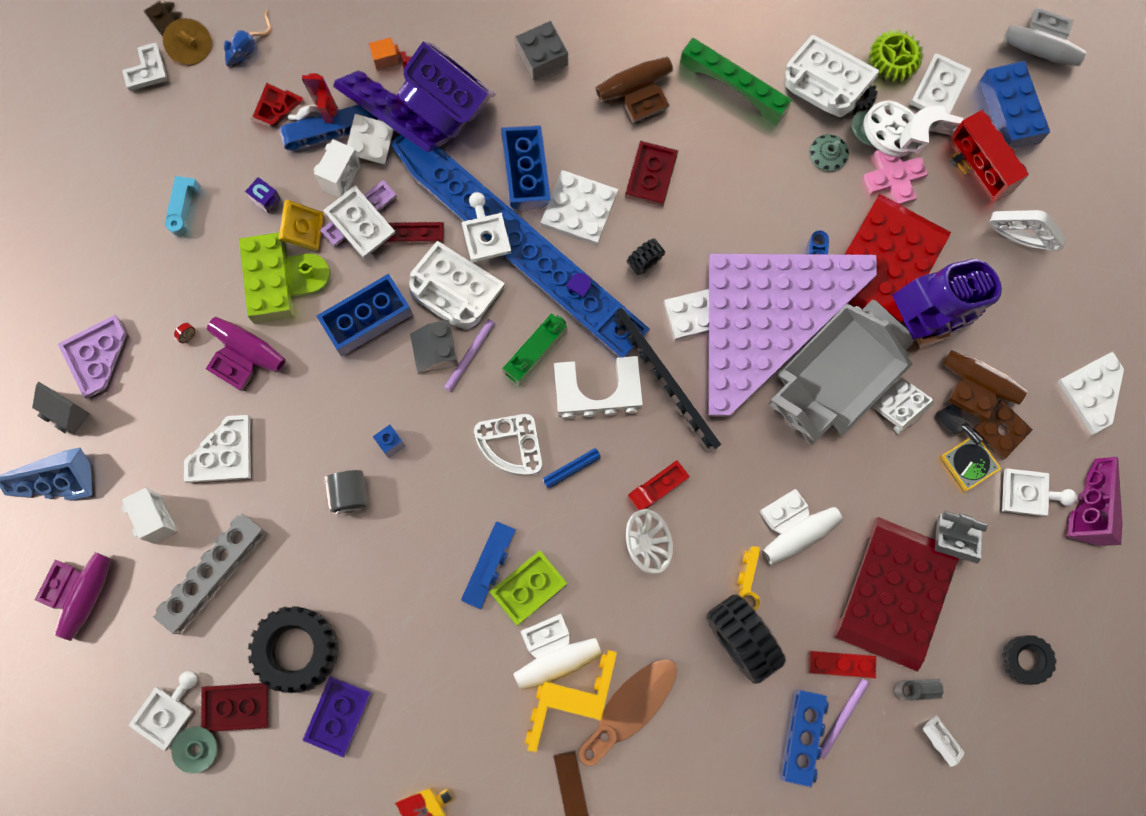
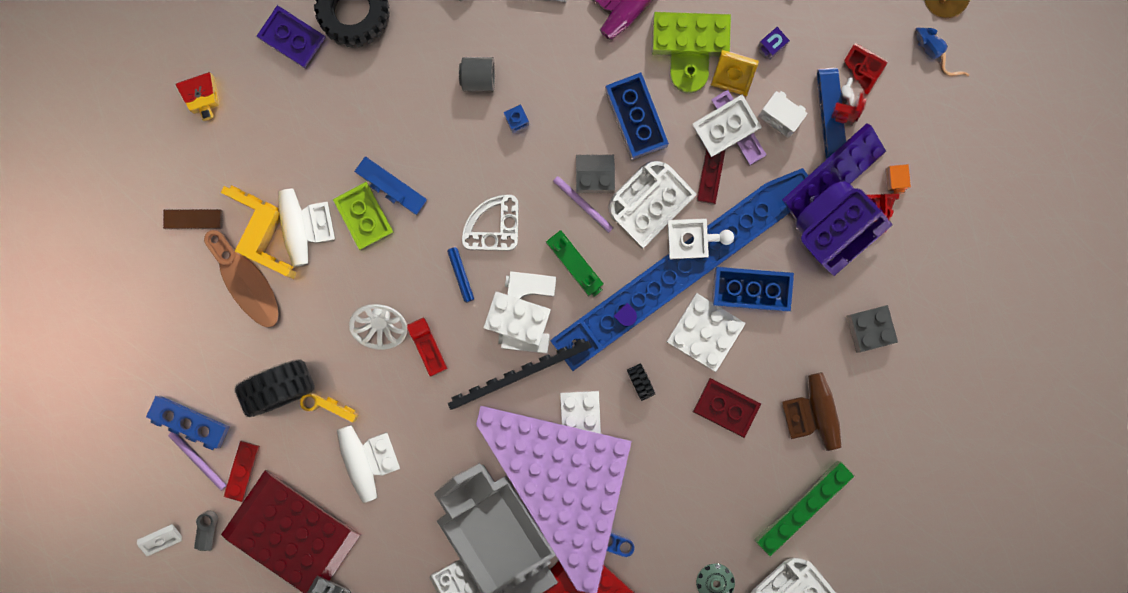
camera: 105 degrees right, 10 degrees up
white plate [347,114,394,165] -> none
none -> white plate [484,291,551,346]

